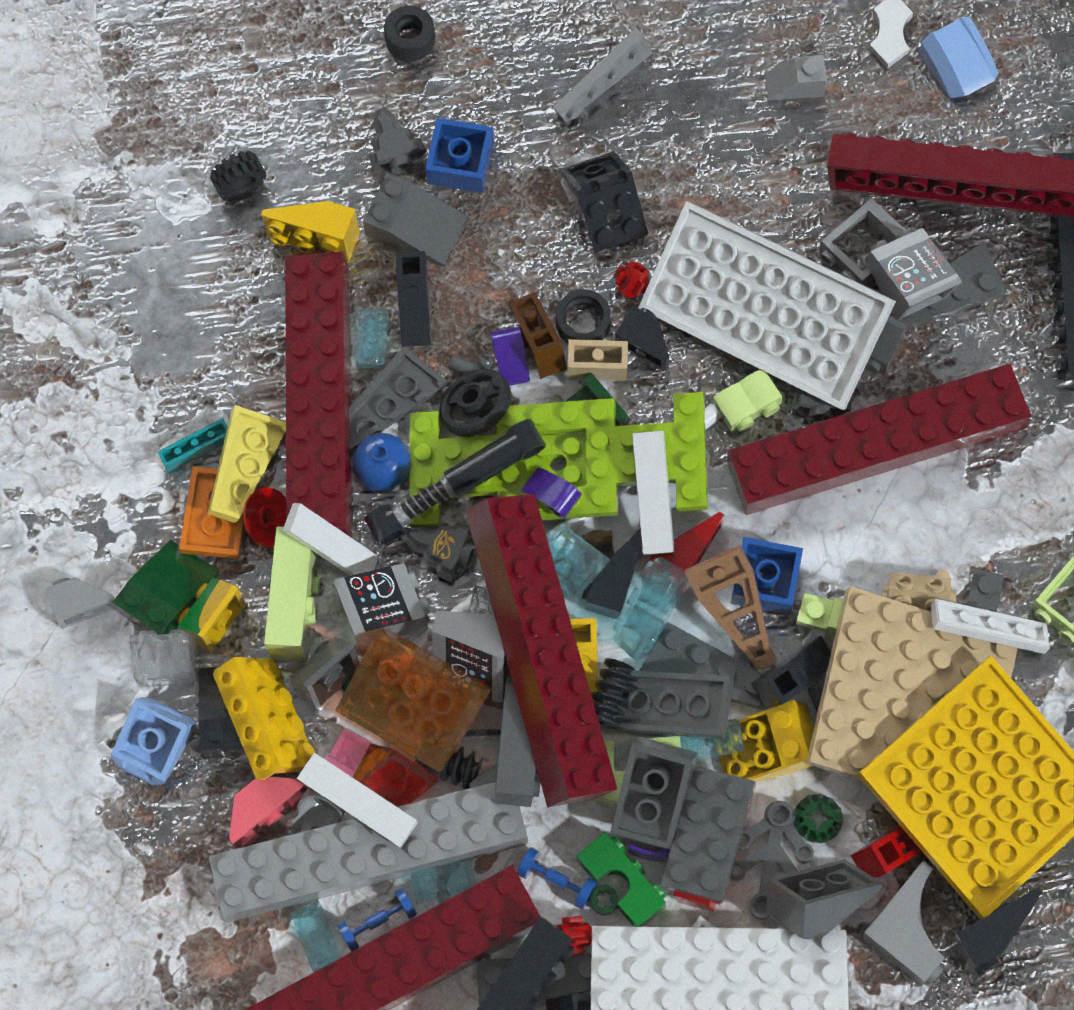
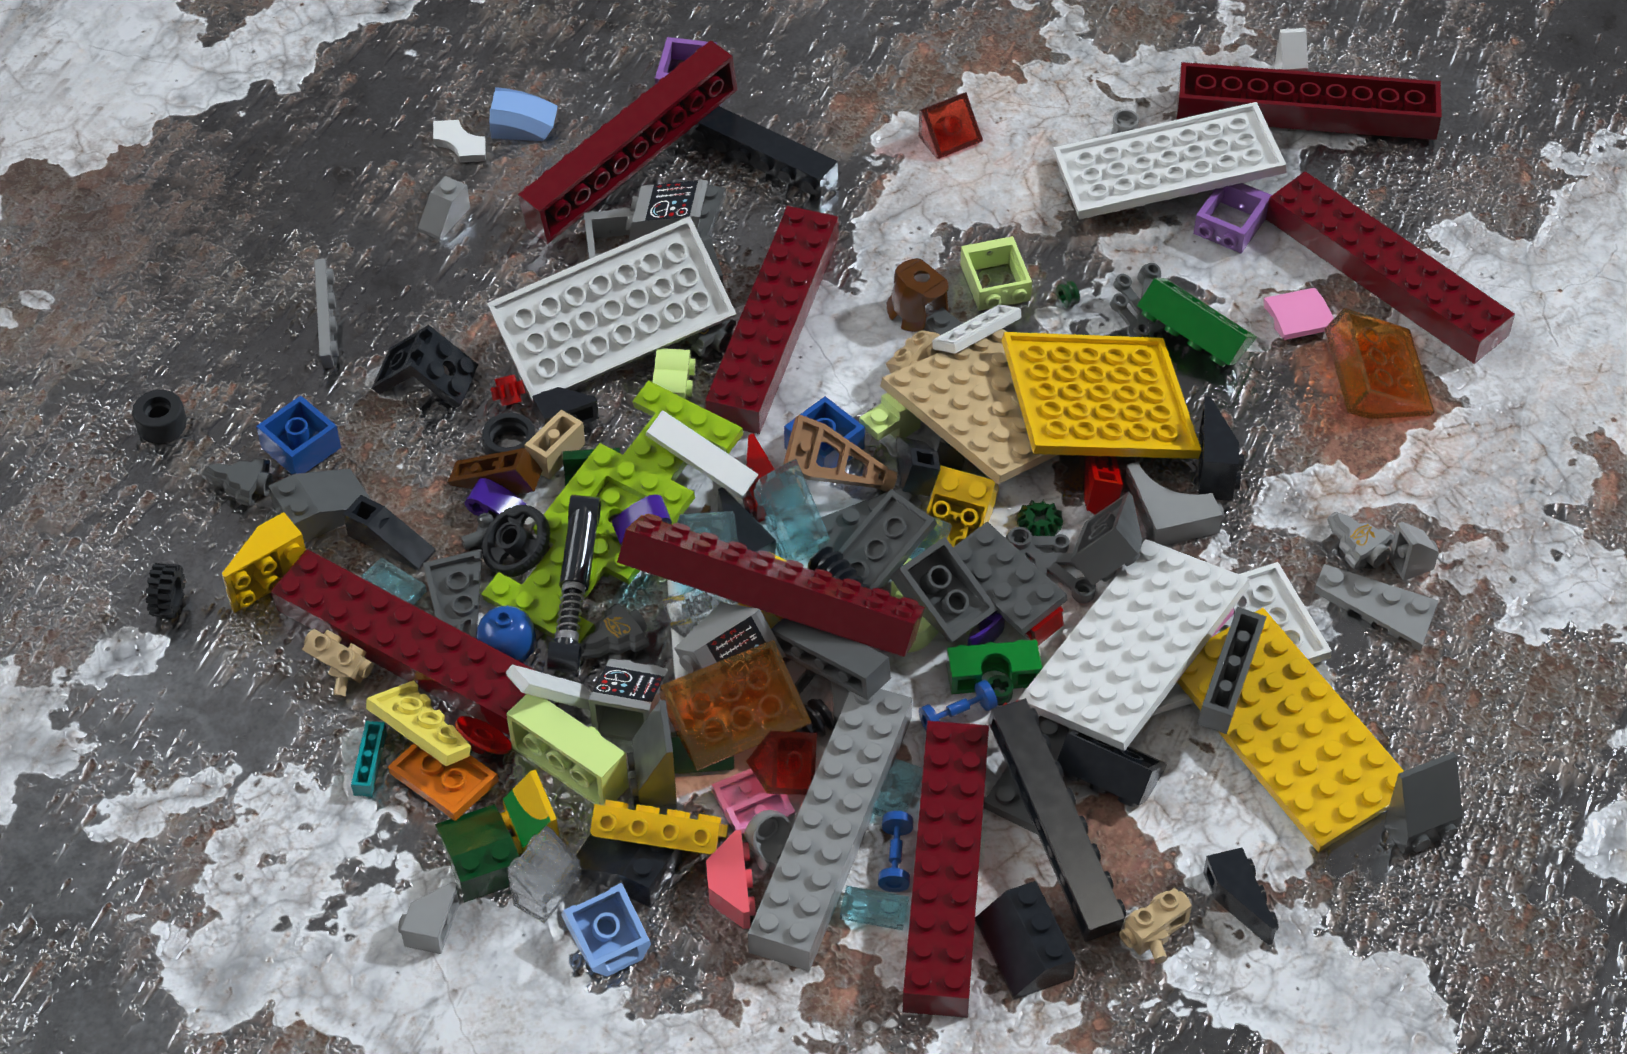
camera: 60 degrees left, 20 degrees down
white tile [297,753,419,848] -> none
none -> tan brick [302,629,374,697]
none -> reddish brown piece [886,258,949,332]

